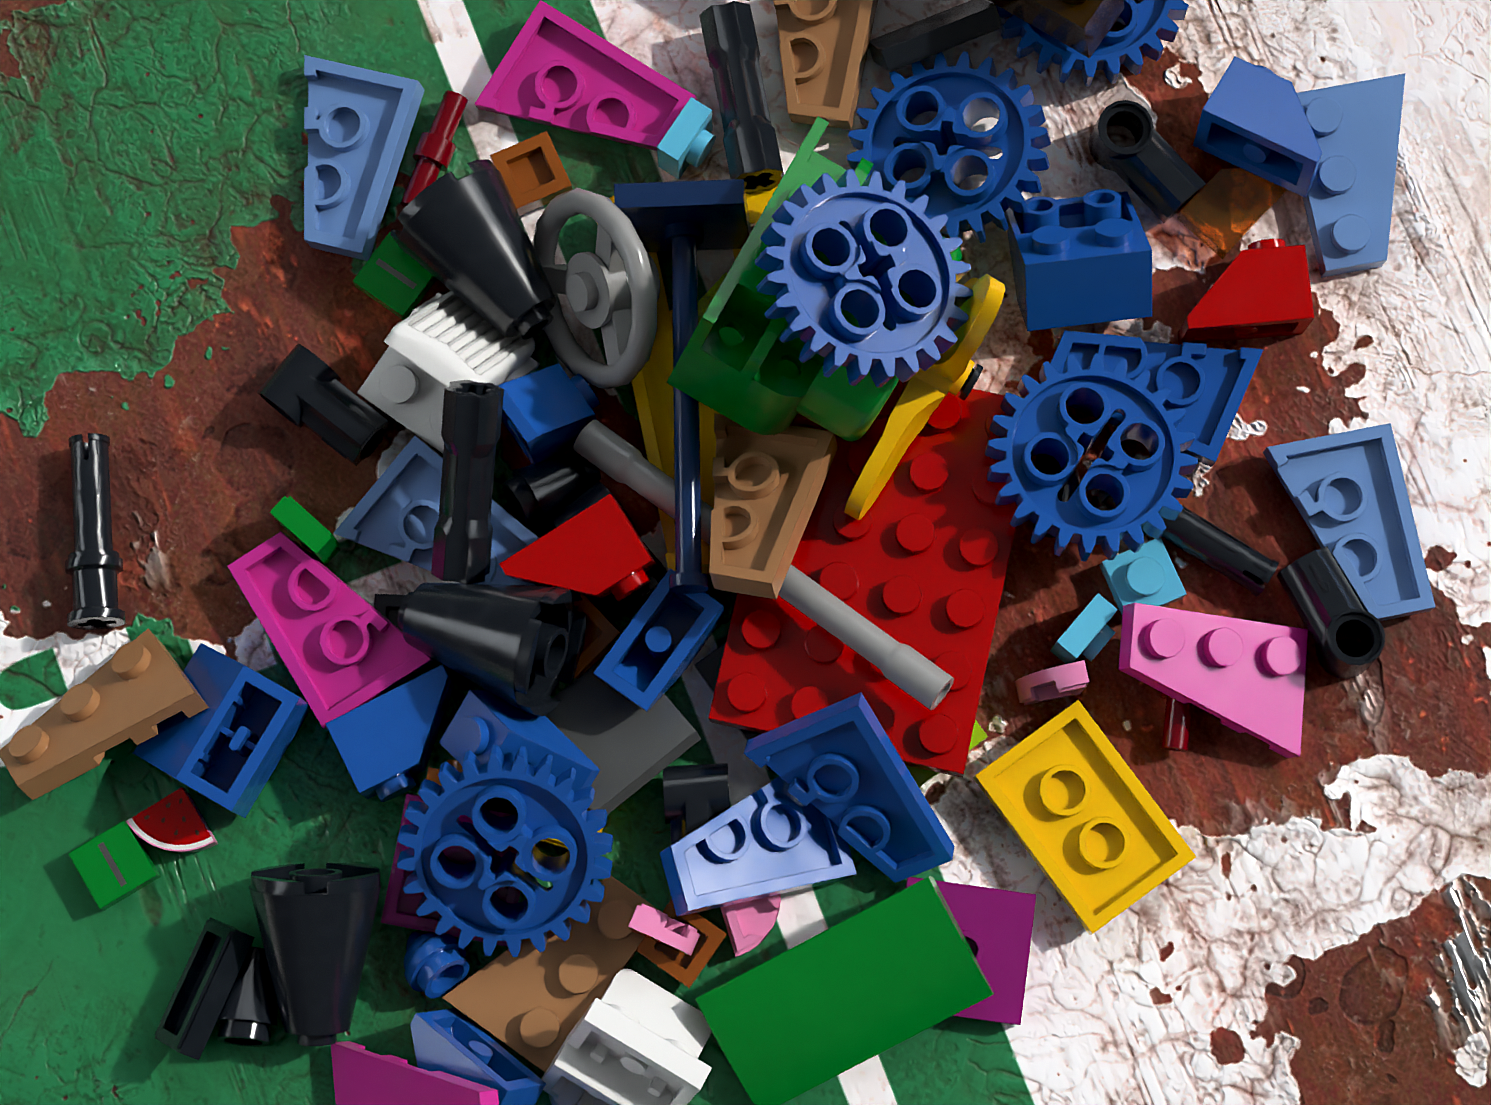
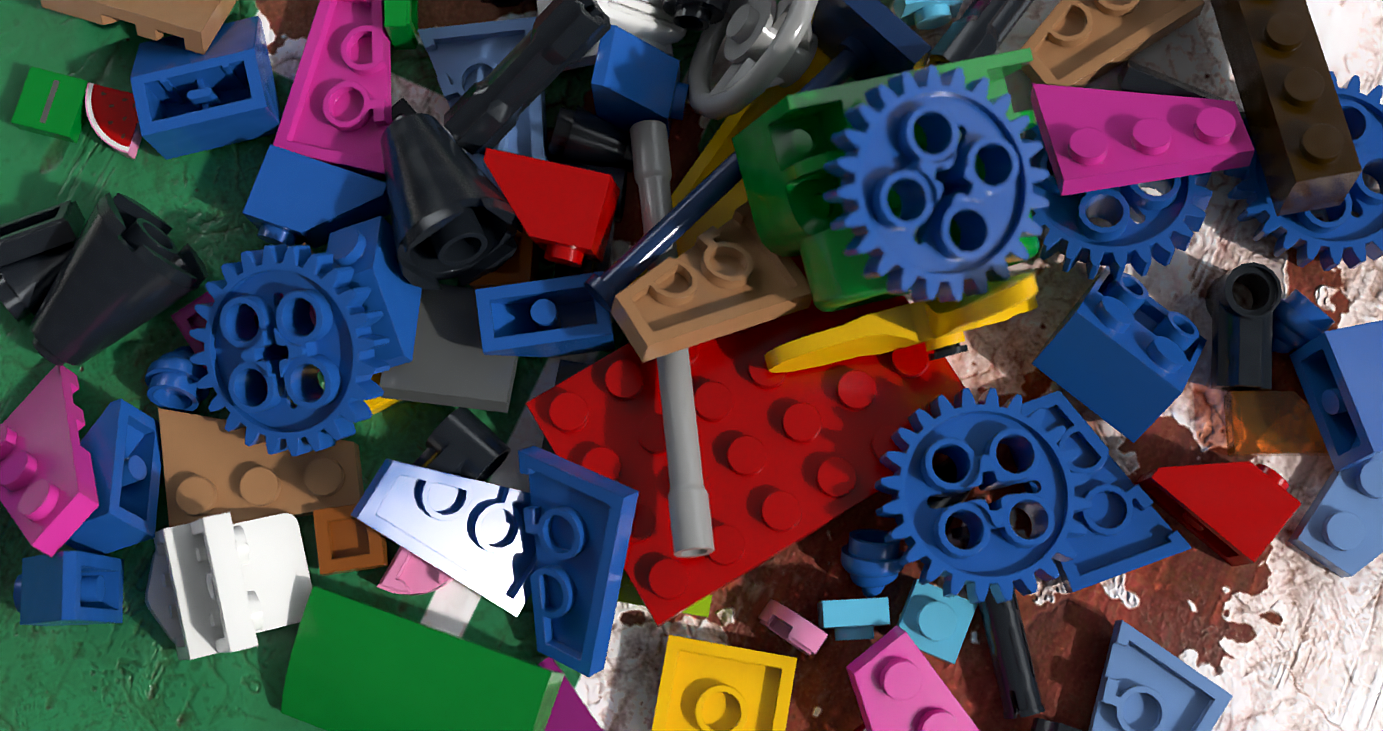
camera: 45 degrees right, 0 degrees up
bright pink tile [628,903,700,956] -> none
none -> blue plate [840,529,904,598]
none -> dark pink wing [1030,83,1255,196]
none -> blue plate [1272,289,1335,353]

